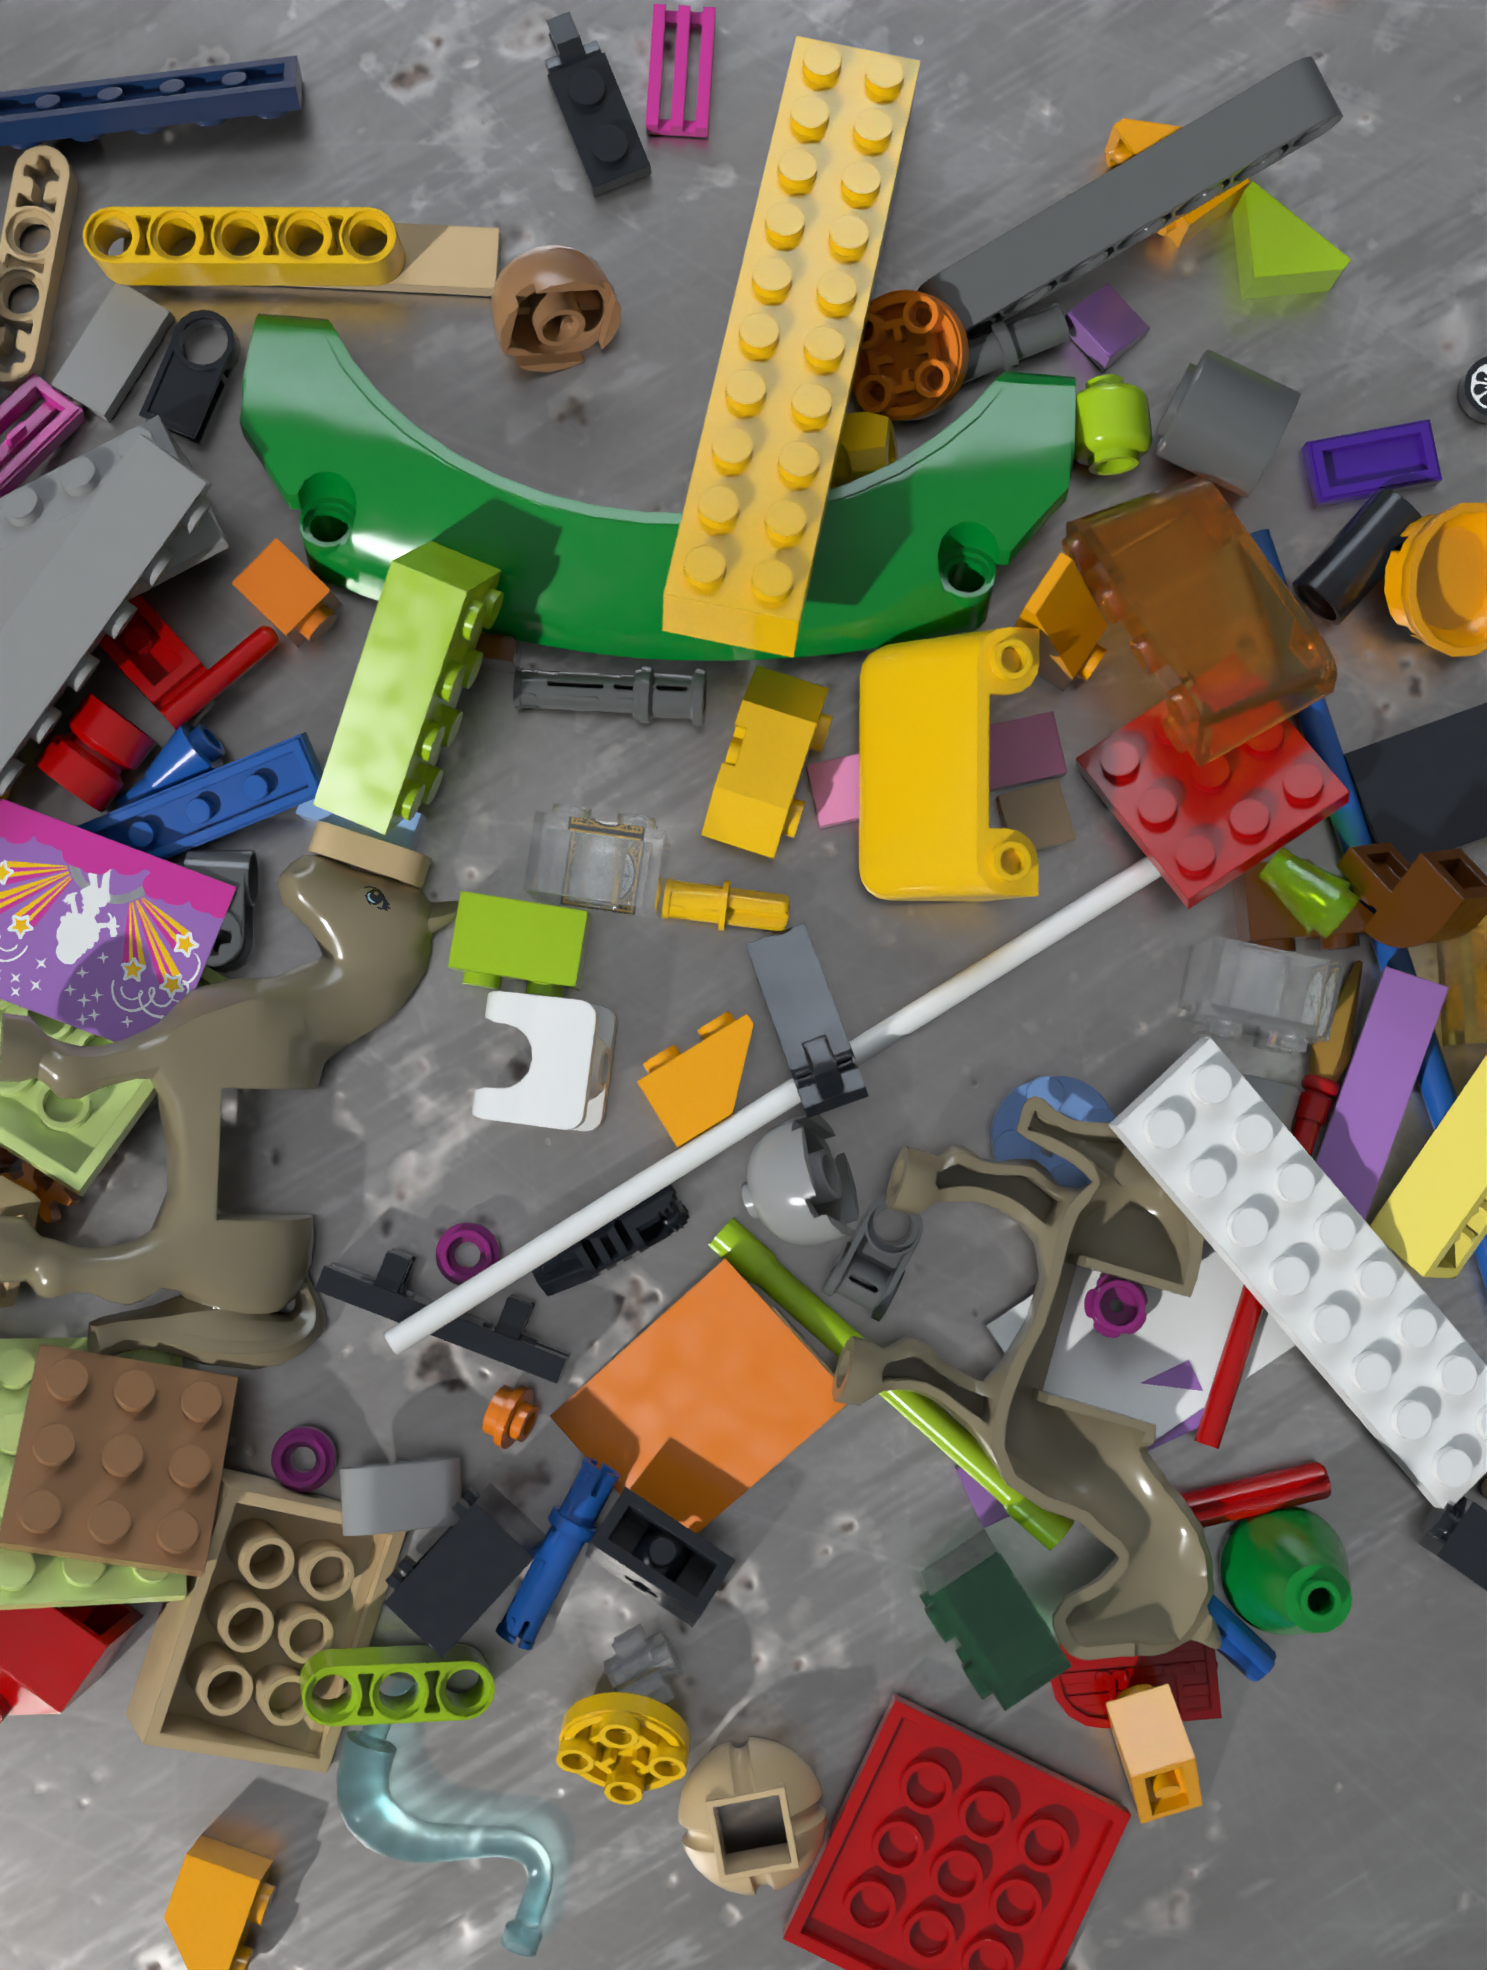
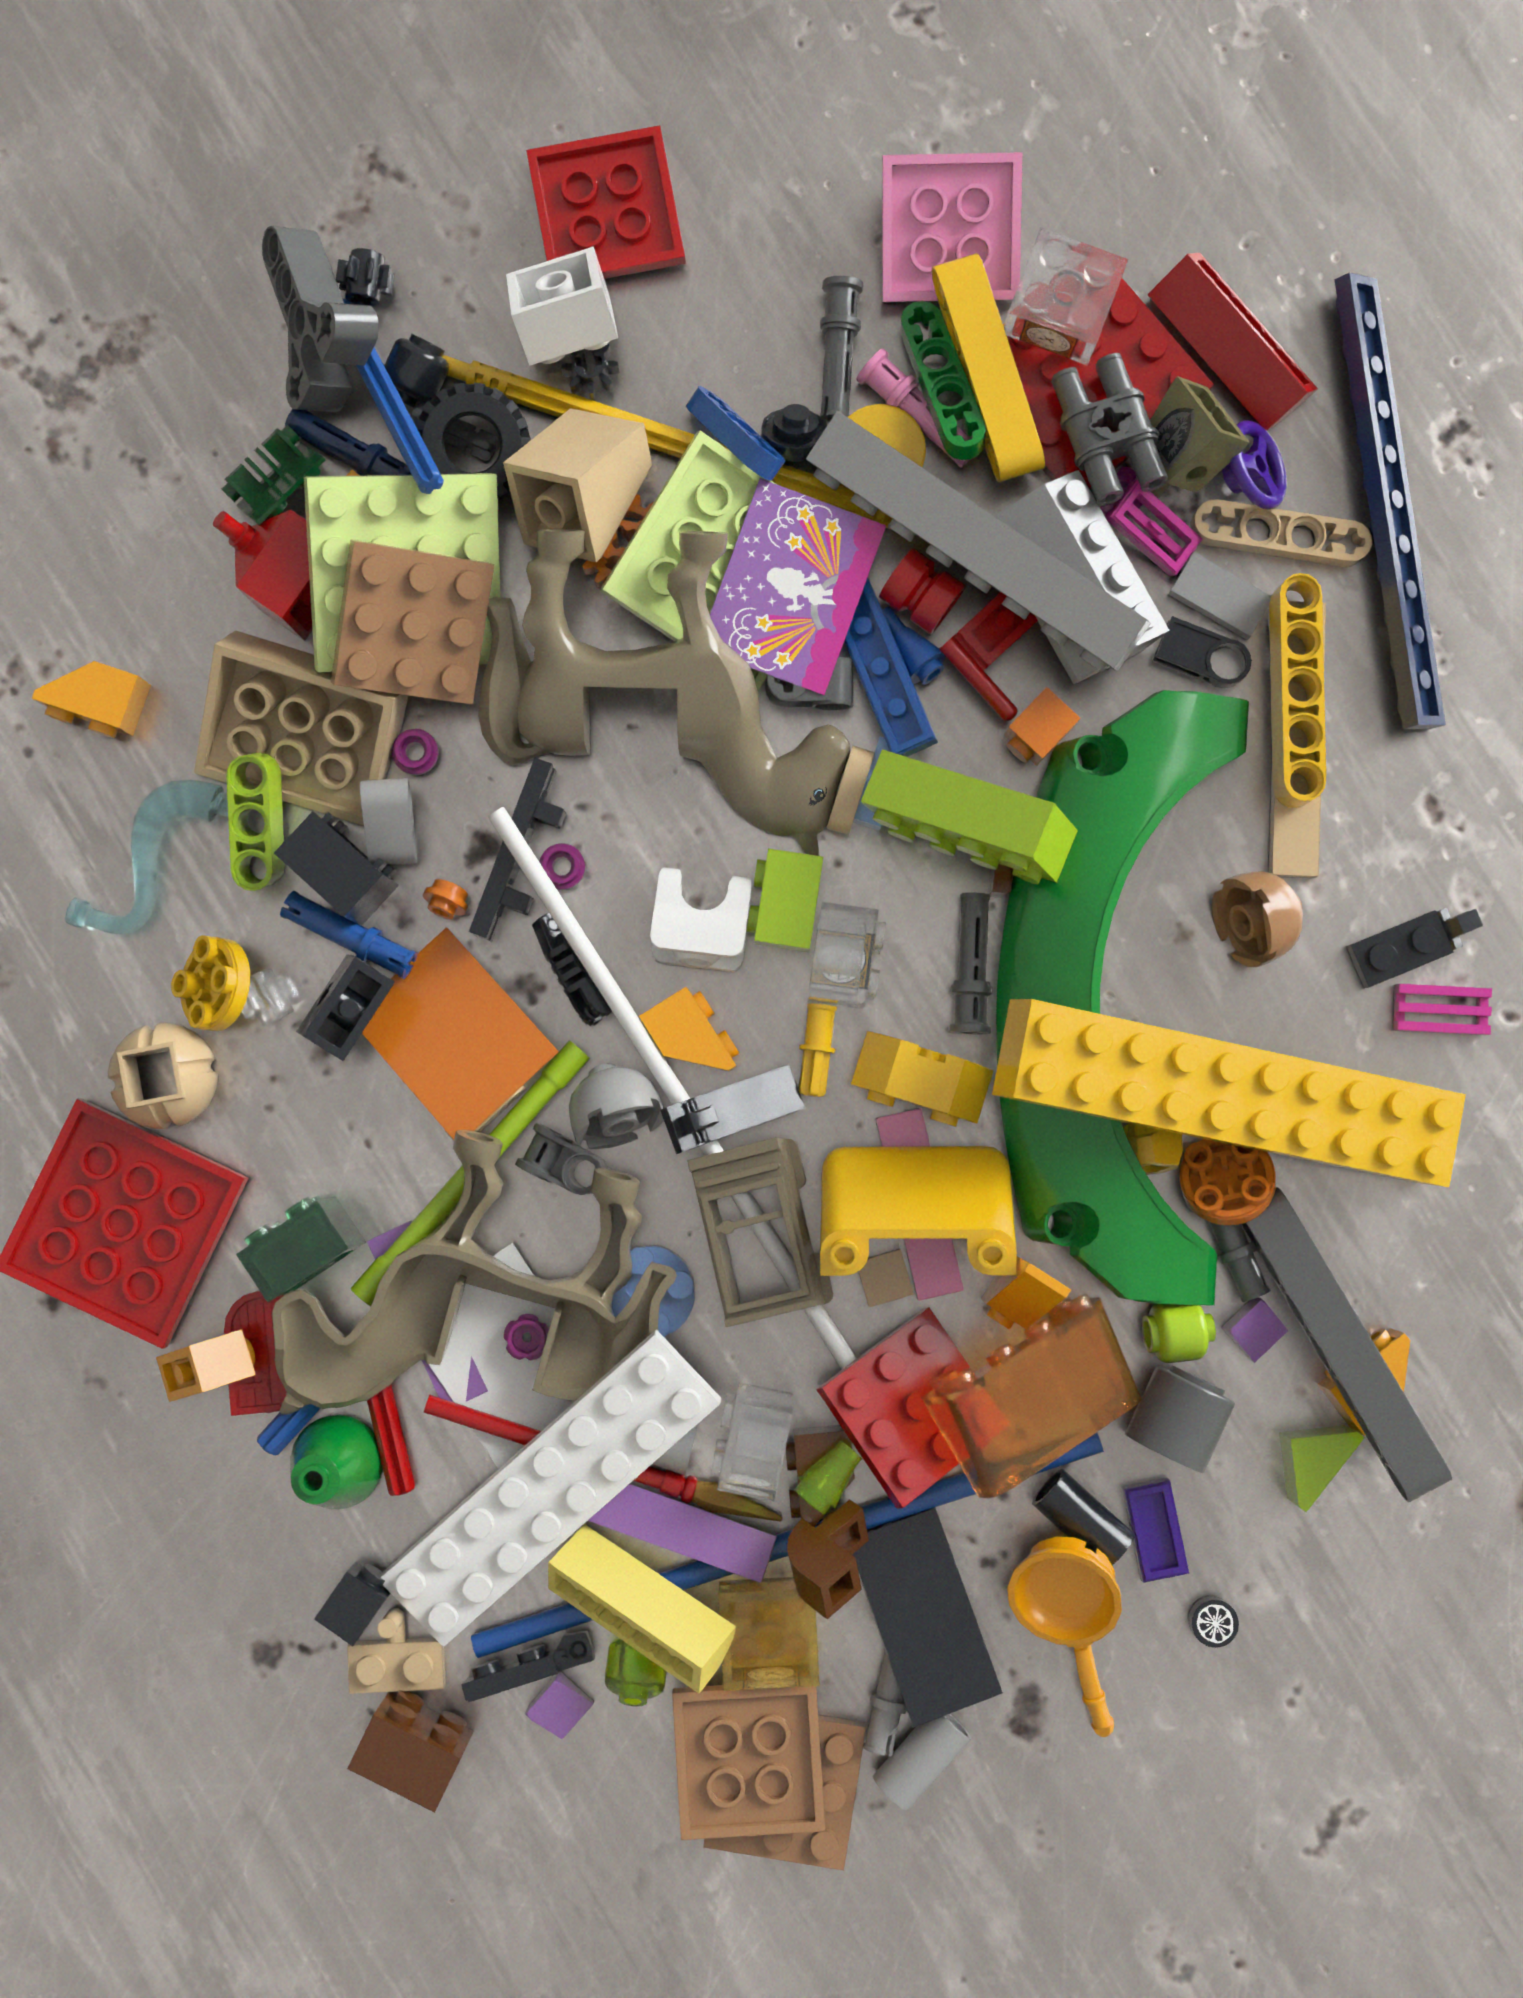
camera: 85 degrees right, 0 degrees up
none -> dark tan piece [687,1137,834,1327]

